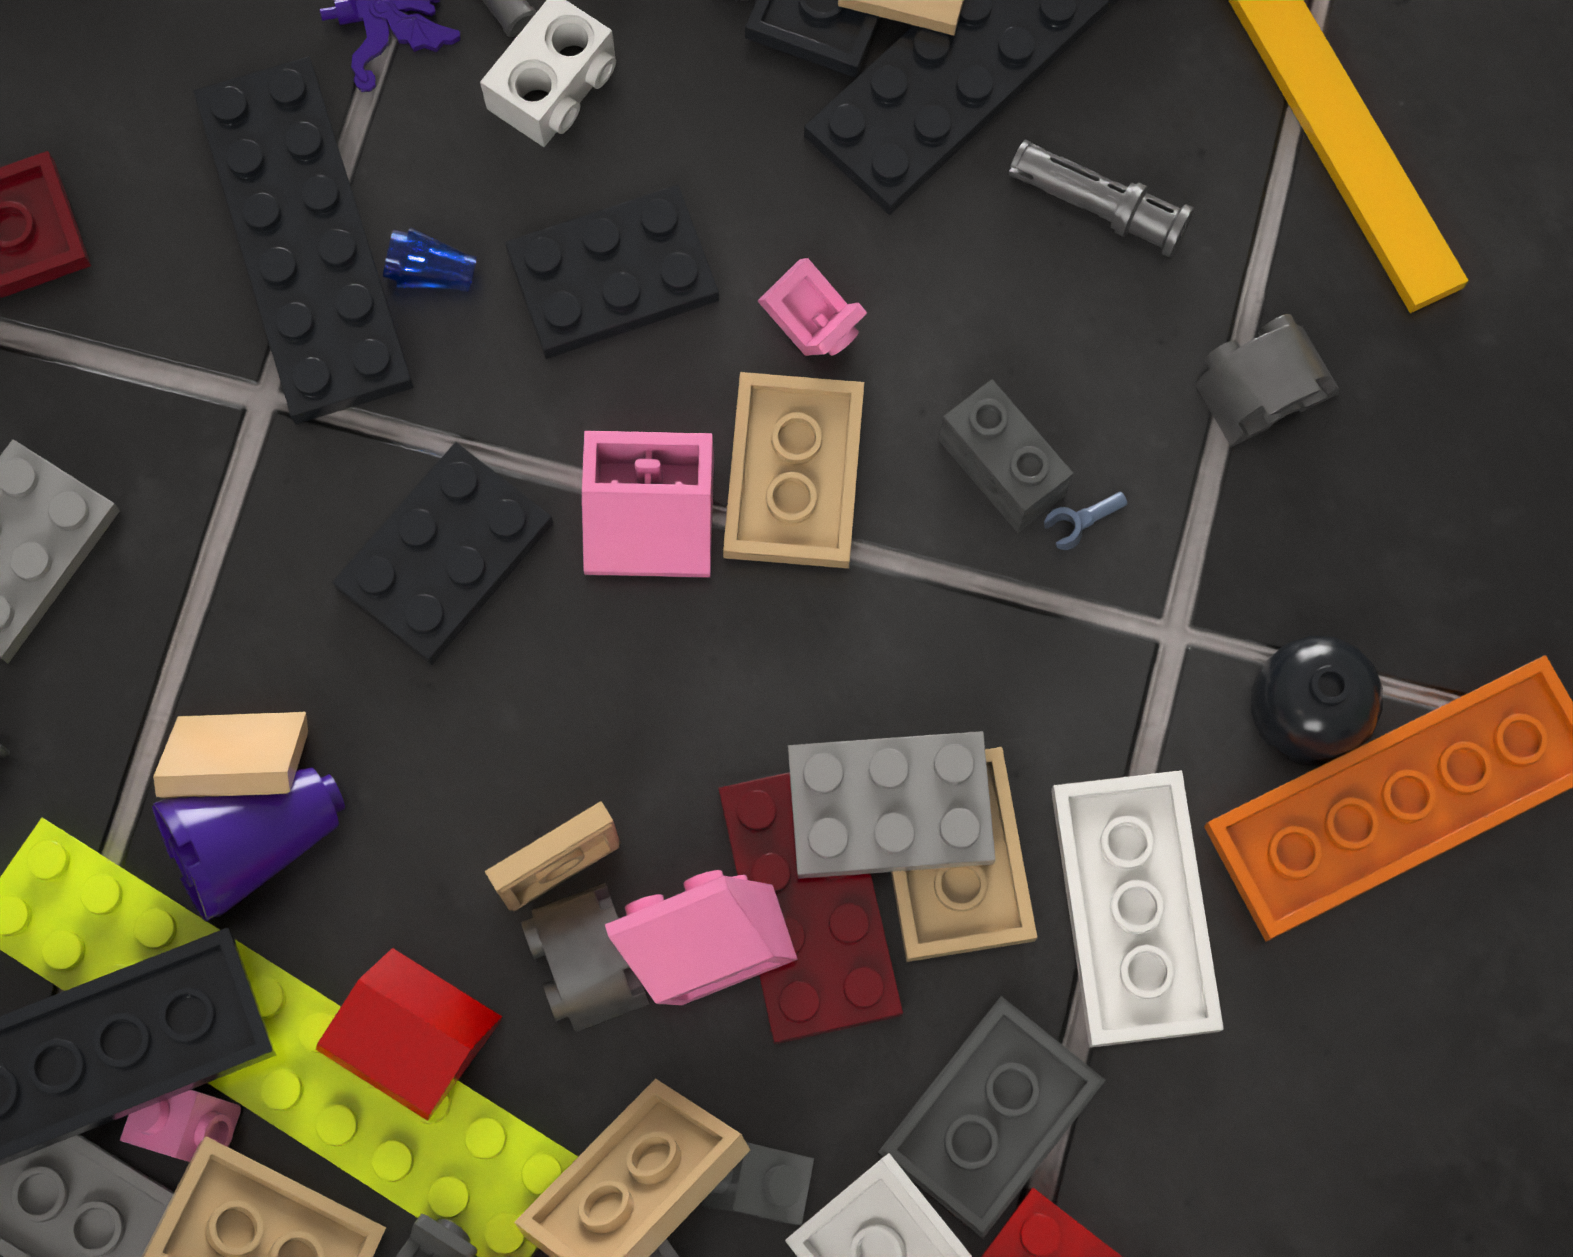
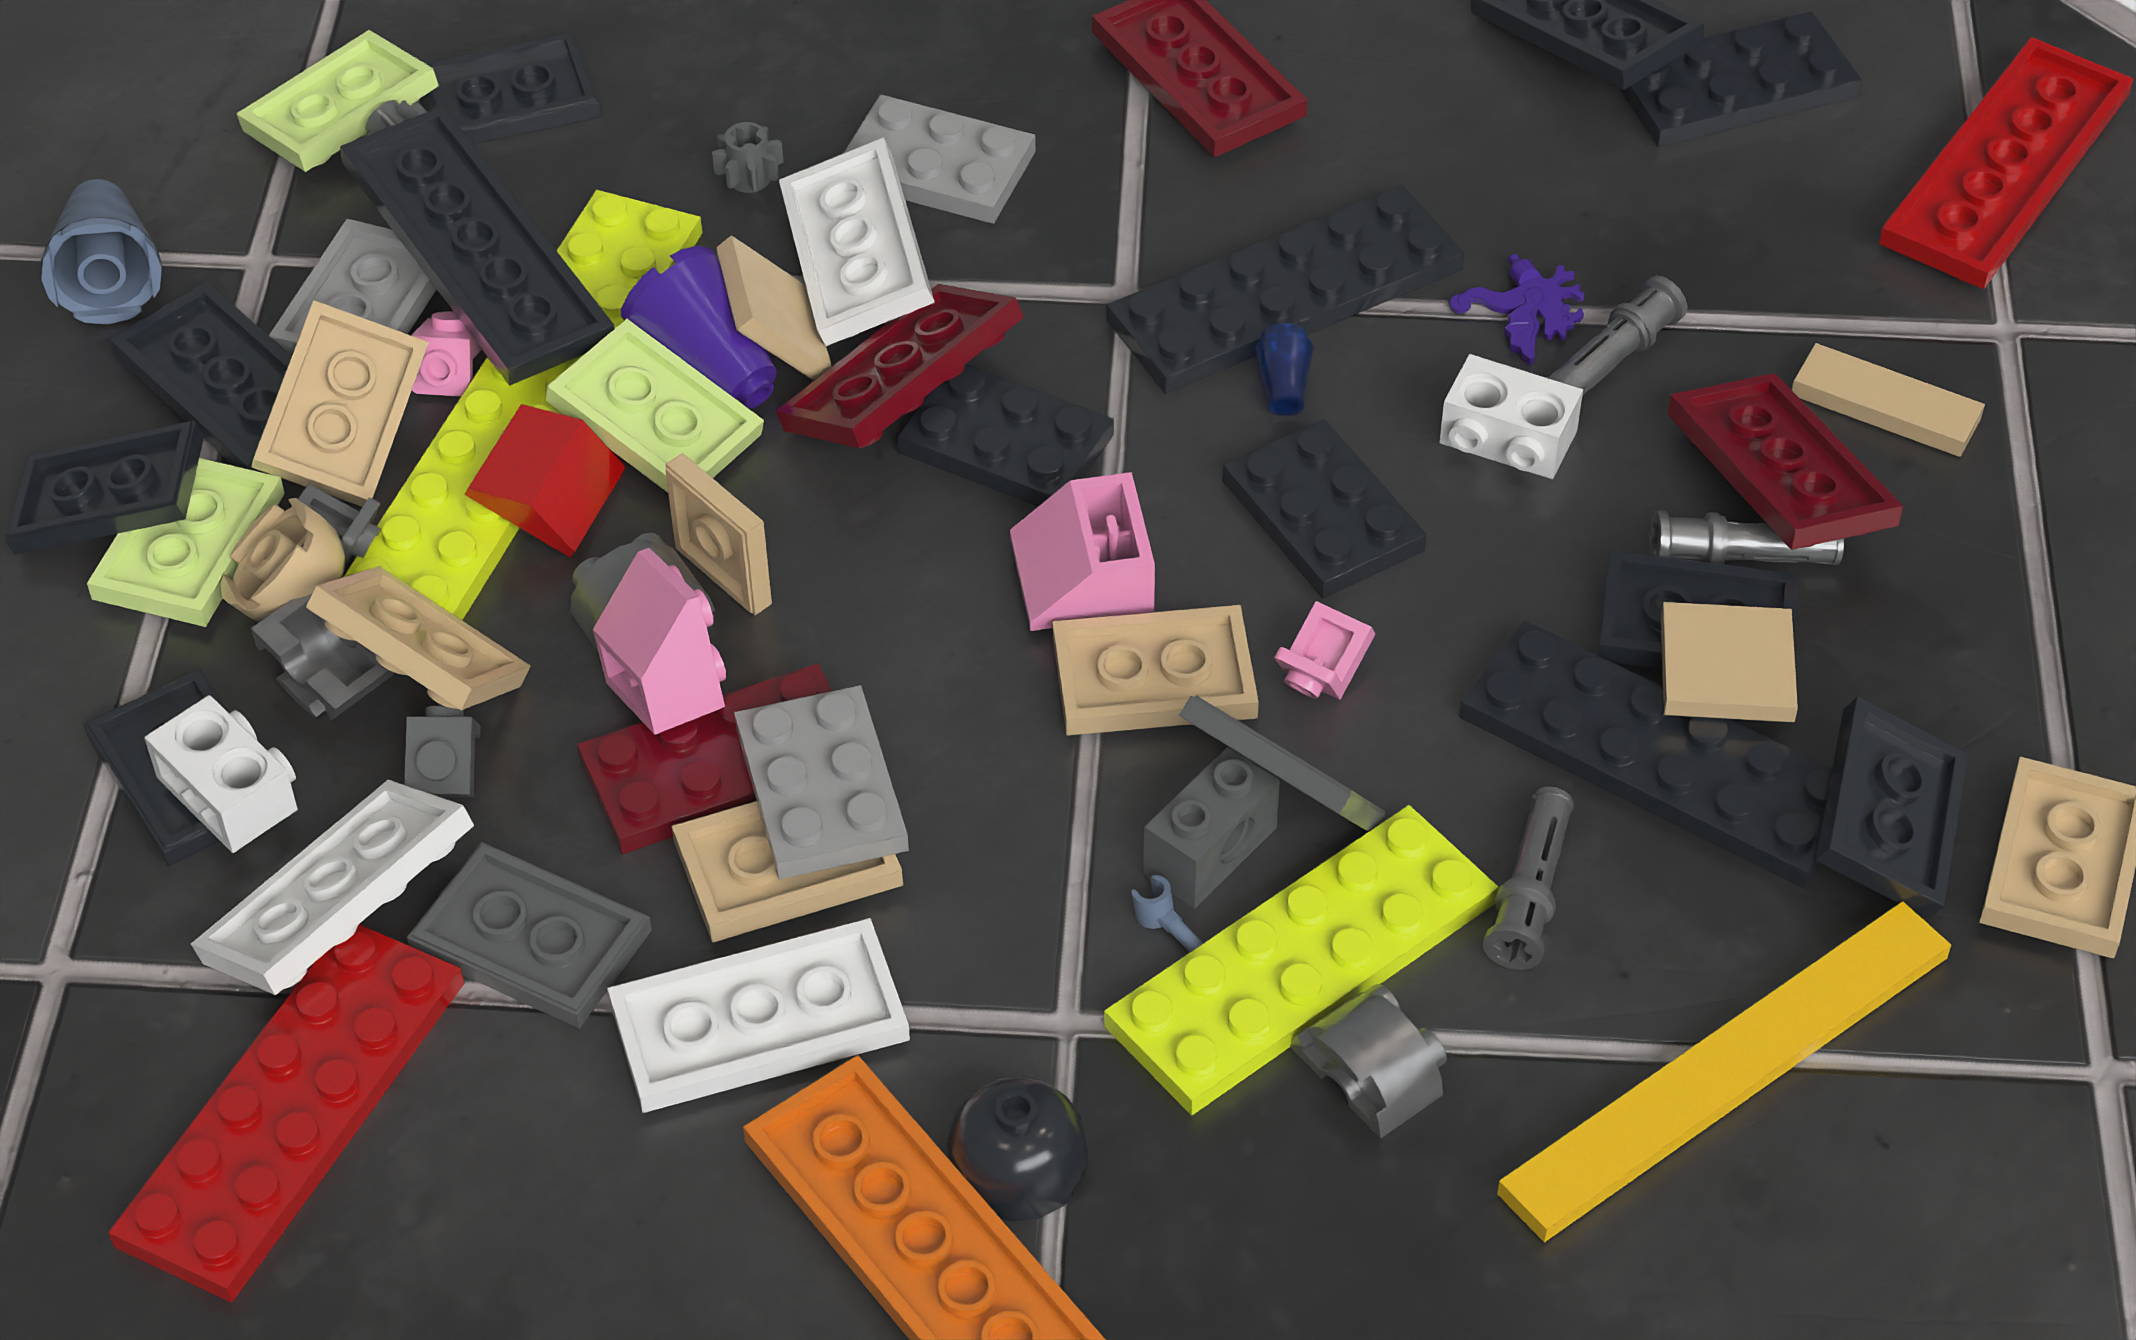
camera: 80 degrees right, 25 degrees down
none -> yellowish green plate [546,319,764,492]
none -> dark red plate [775,284,1024,449]
none -> white plate [779,137,935,346]
none -> neon yellow plate [1104,805,1499,1116]
none -> dark grey tile [1179,695,1388,832]

